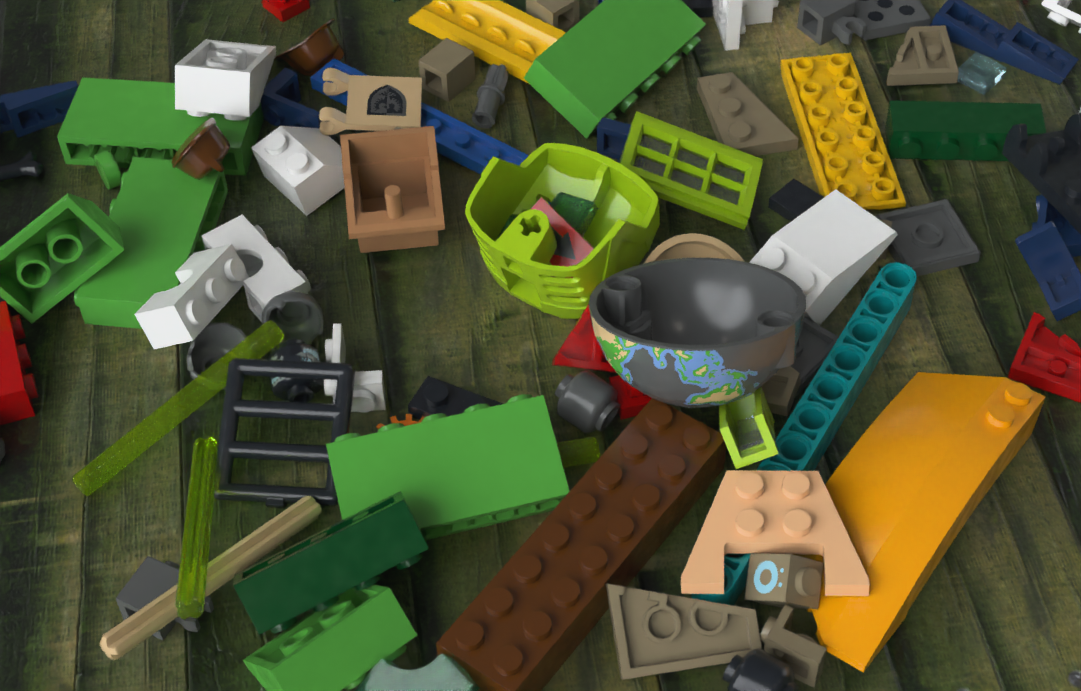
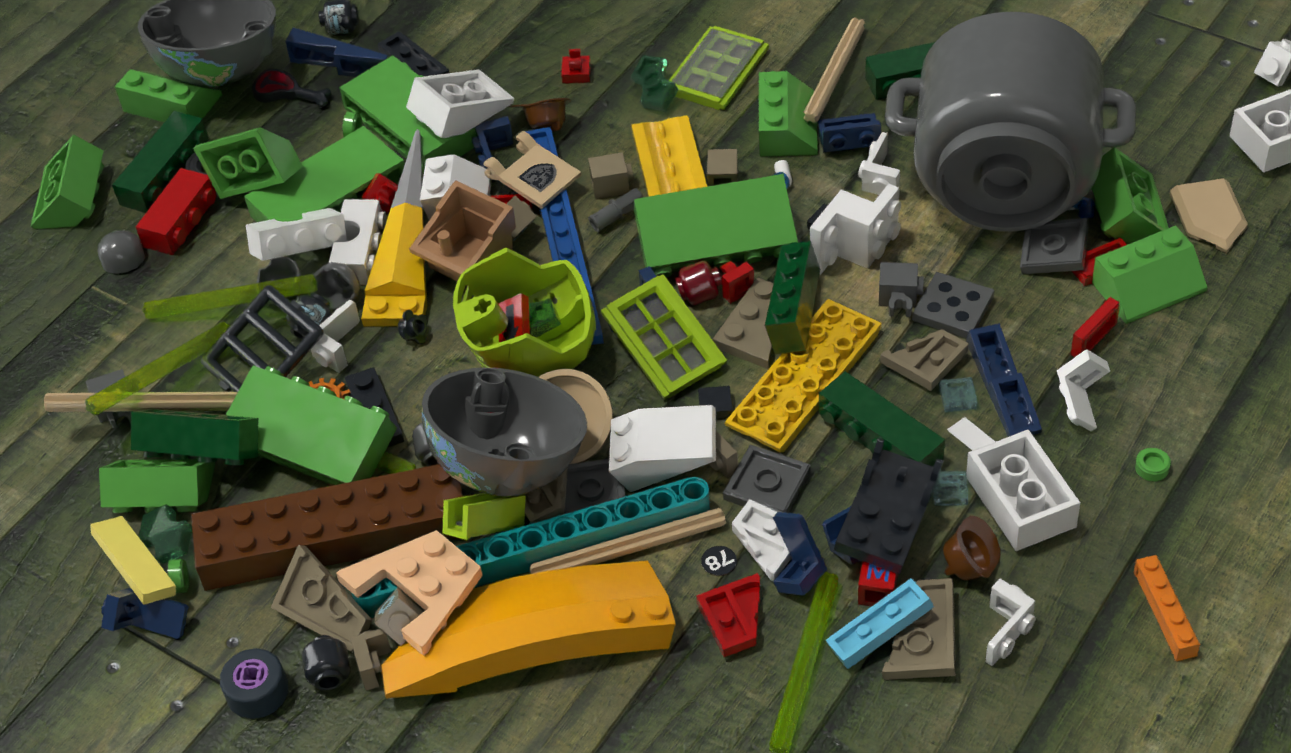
camera: 45 degrees right, 0 degrees up
reddish brown piece [172,118,230,180] -> none
none -> yellow plate [361,129,427,327]
none -> red tile [362,173,398,214]
none -> black plate [377,31,449,77]
none -> black plate [398,310,428,344]
none -> tan axle [530,508,726,574]
none -> dark red head [675,261,722,305]
none -> black sticker [701,546,737,575]
none -> red tile [720,261,754,304]
none -> white wing [732,499,791,581]
none -> dark green brick [765,241,820,354]
none -> white sticker [947,417,995,451]

